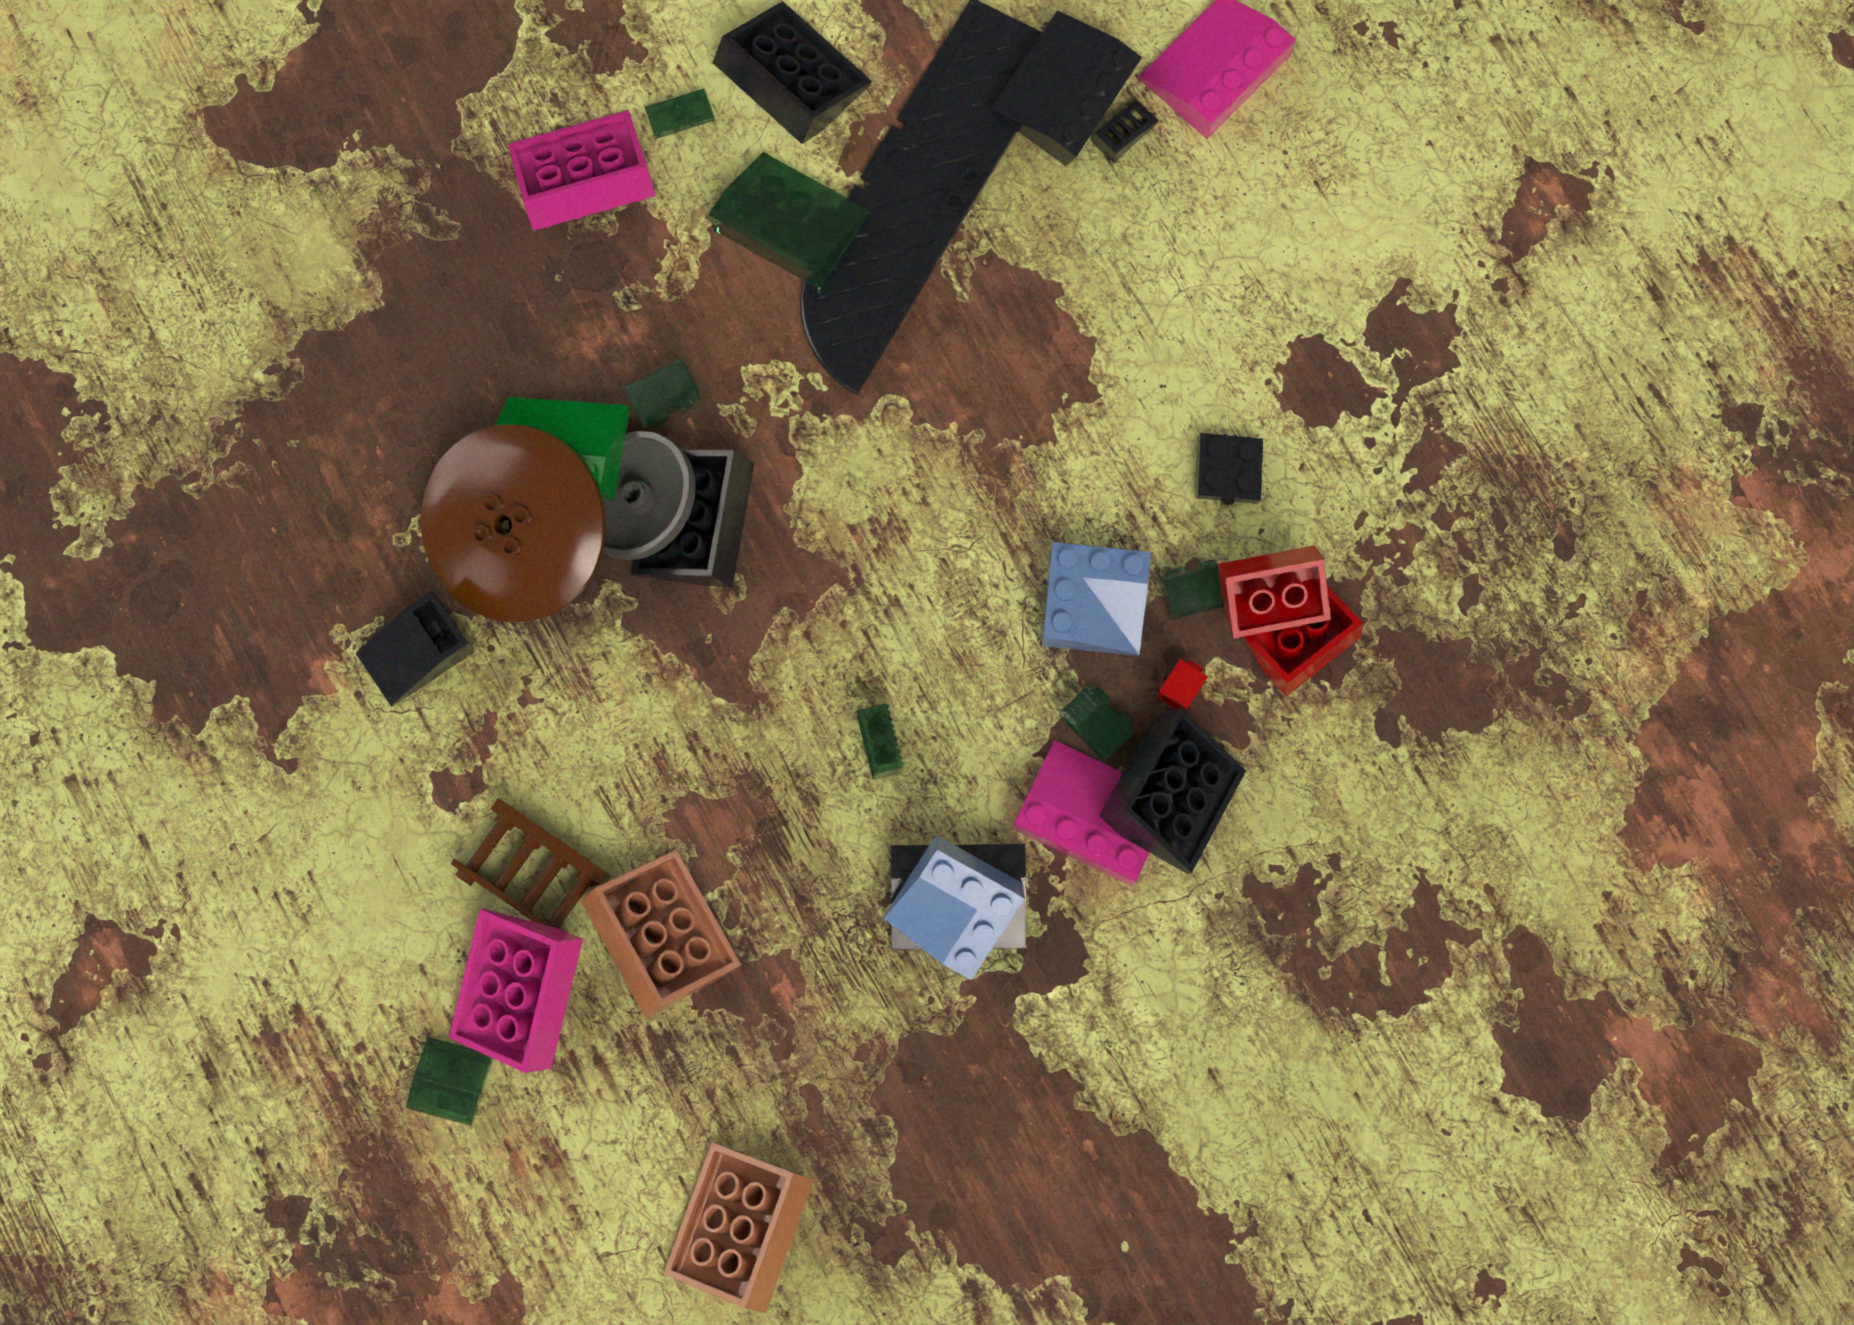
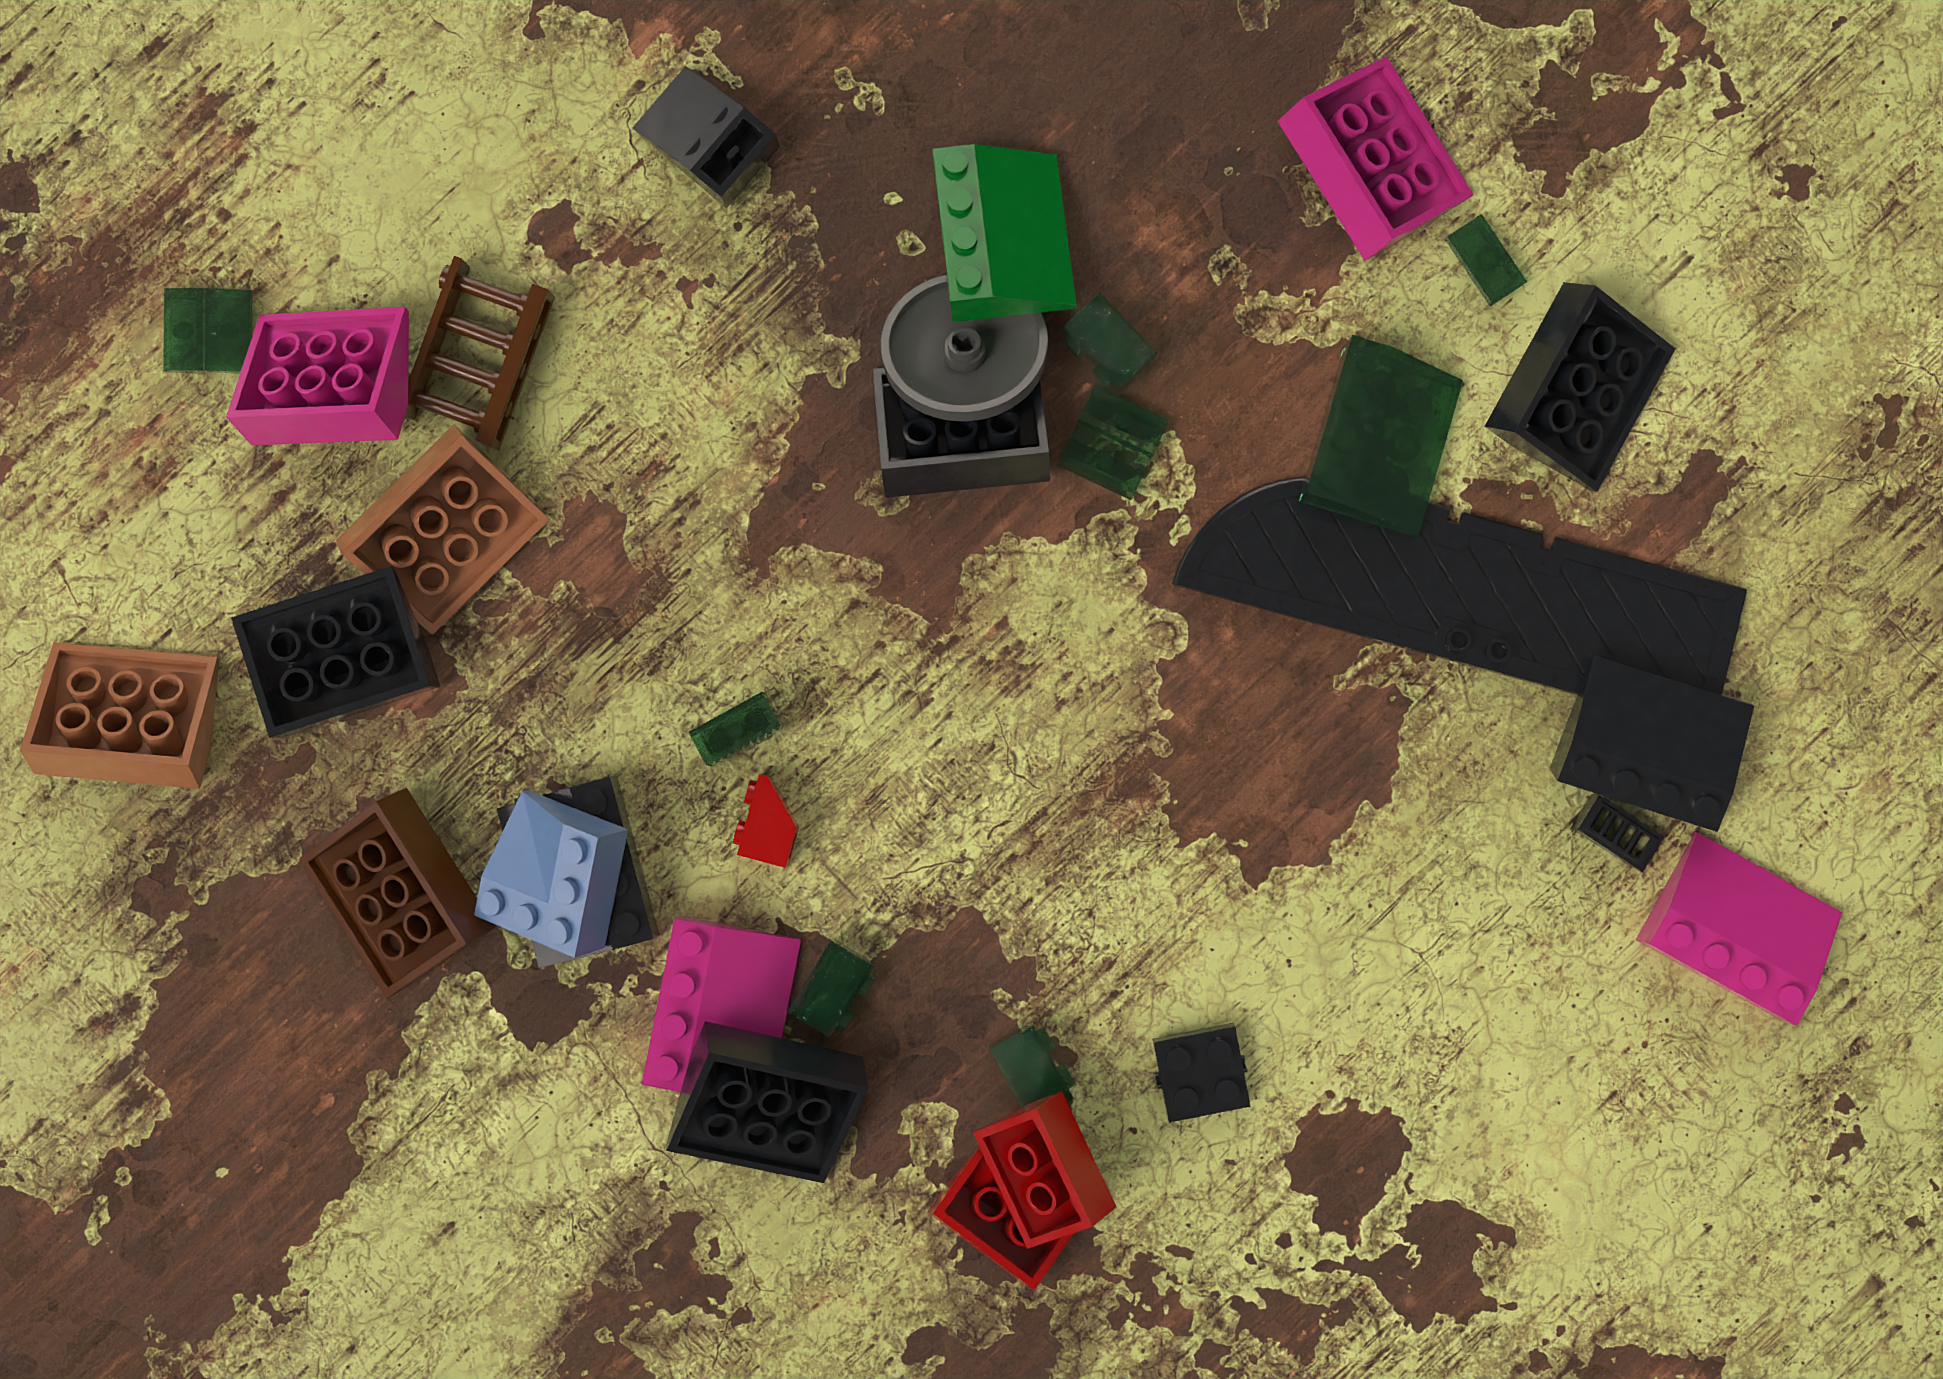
camera: 80 degrees right, 10 degrees up
reddish brown dish [421,424,606,622] -> none
medium blue slope [1042,542,1151,656] -> none
red brick [1156,659,1208,712] -> none
none -> black slope [231,566,441,738]
none -> reddish brown slope [299,788,496,998]
none -> red slope [733,774,799,868]
none -> clear green slope [1057,385,1169,500]

